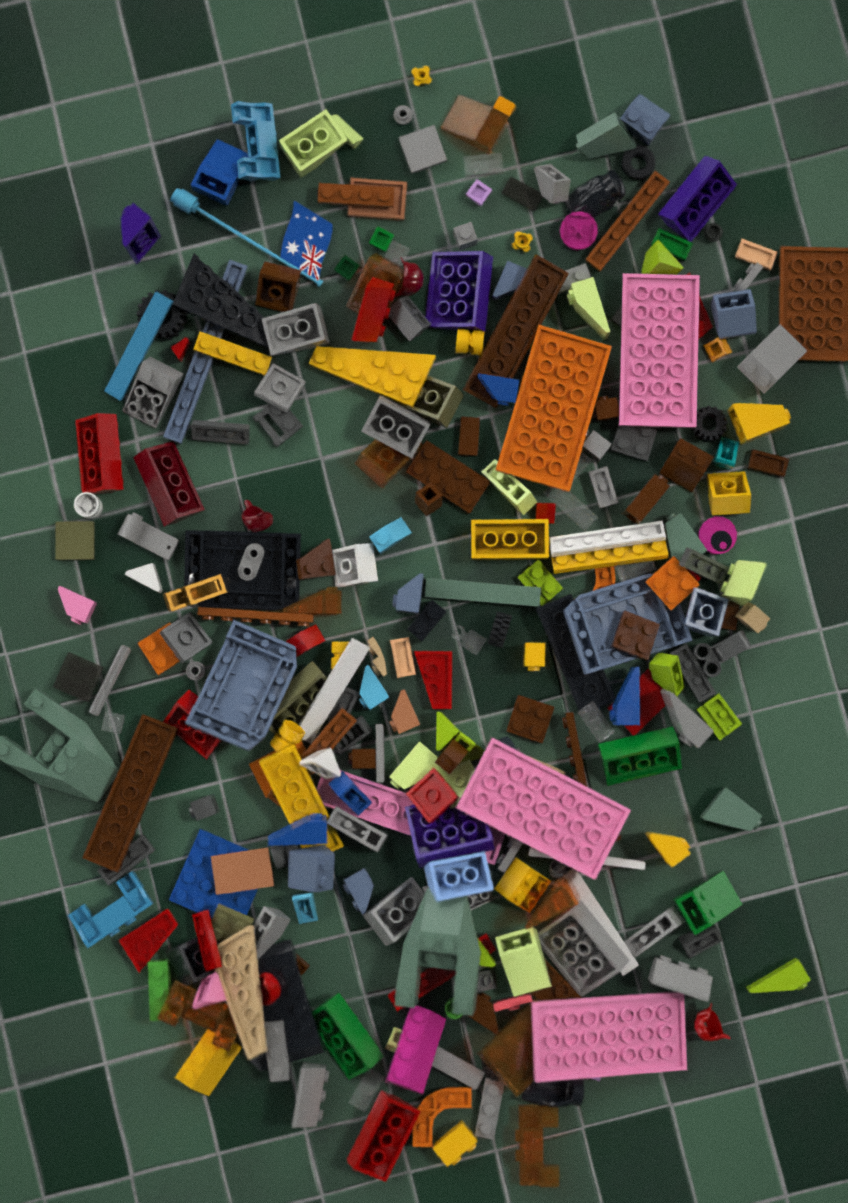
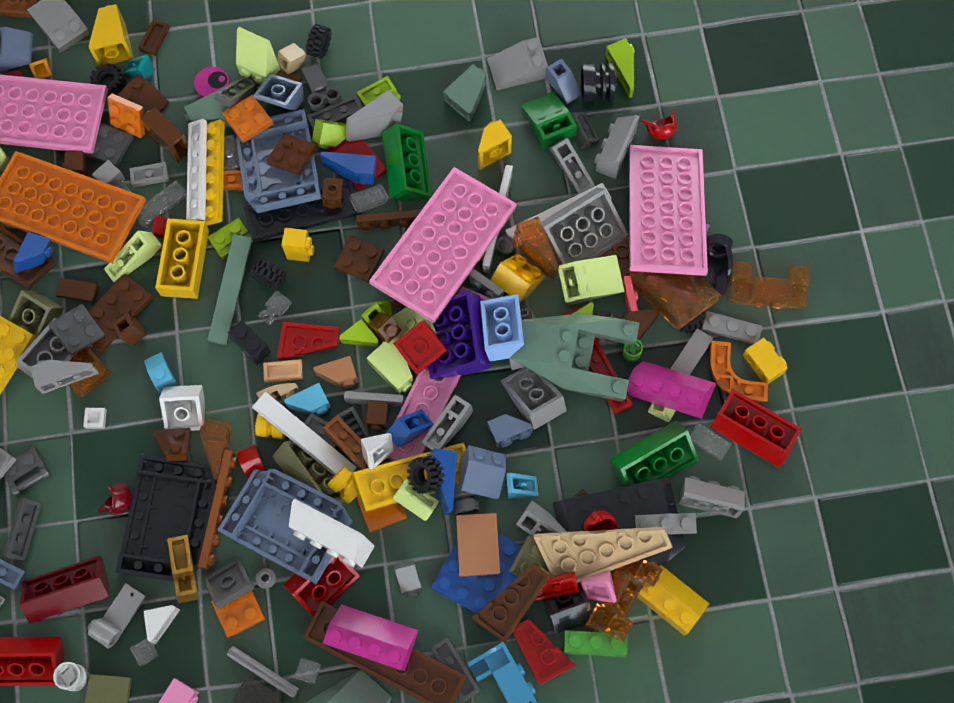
camera: 85 degrees left, 15 degrees down
light grey plate [238,543,265,581] -> none
sand blue slope [392,574,424,615] -> none
yellow slope [707,471,751,515] -> none
none -> light grey slope [30,360,99,394]
none -> dark grey plate [48,304,105,356]
none -> white plate [83,408,107,429]
none -> orange plate [108,93,145,138]
none -> clear tile [130,638,159,667]
none -> white slope [289,499,375,568]
none -> black tyre [306,24,332,59]
none -> reddish brown brick [322,178,343,208]
none -> dark pink slope [323,604,419,671]
none -> yellowish green slope [393,479,439,521]
none -> black tyre [407,456,445,494]
none -> reddish brown wing [472,563,552,643]
none -> light grey slope [487,37,548,91]
none -> sand blue slope [546,58,581,104]
none -> black wheel [581,63,617,102]

